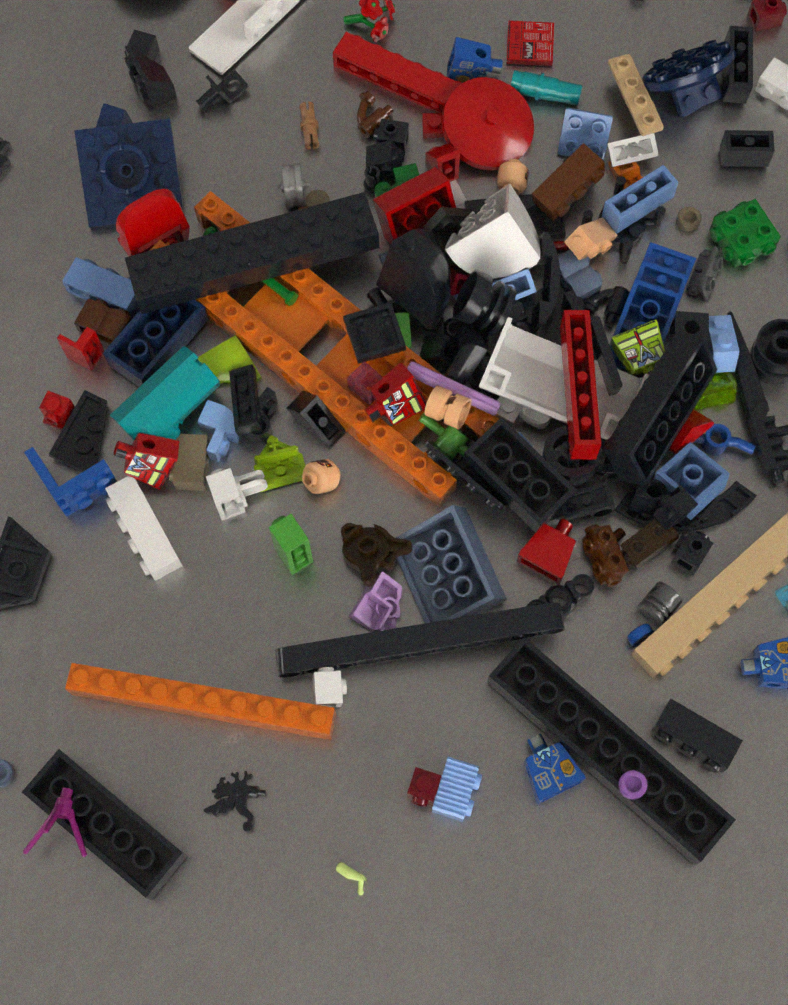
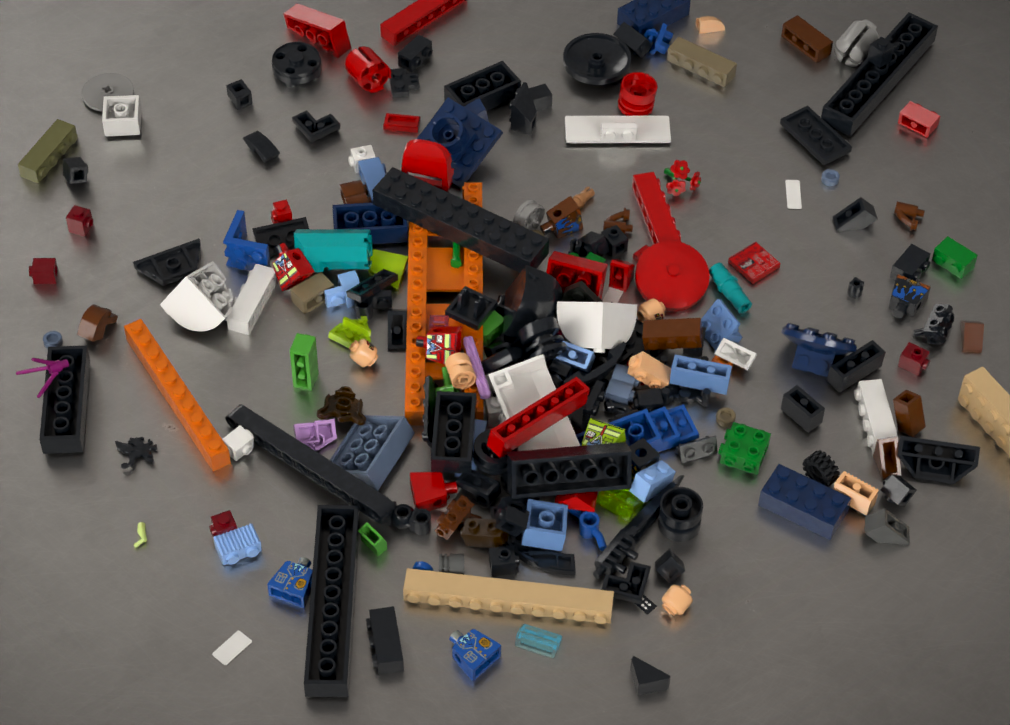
camera: 45 degrees right, 20 degrees down
red panel [57,327,104,371] -> none
black bracket [196,70,249,112] -> none
white brick [206,468,268,520] -> none
blue torso [447,37,503,82] -> none
black tile [590,316,623,396] -> none
tan bracket [608,54,664,136] -> none
medium lavender tile [618,770,647,800] -> none
none -> reddish brown brick [77,304,118,342]
none -> white brick [160,261,233,332]
none -> white sticker [212,630,252,665]
none -> white brick [348,145,375,173]
none -> bright green piece [358,522,387,556]
none -> red tile [383,113,421,133]
none -> black brick [444,61,521,111]
none -> reddish brown torso [540,196,583,239]
none -> black brick [633,388,663,412]

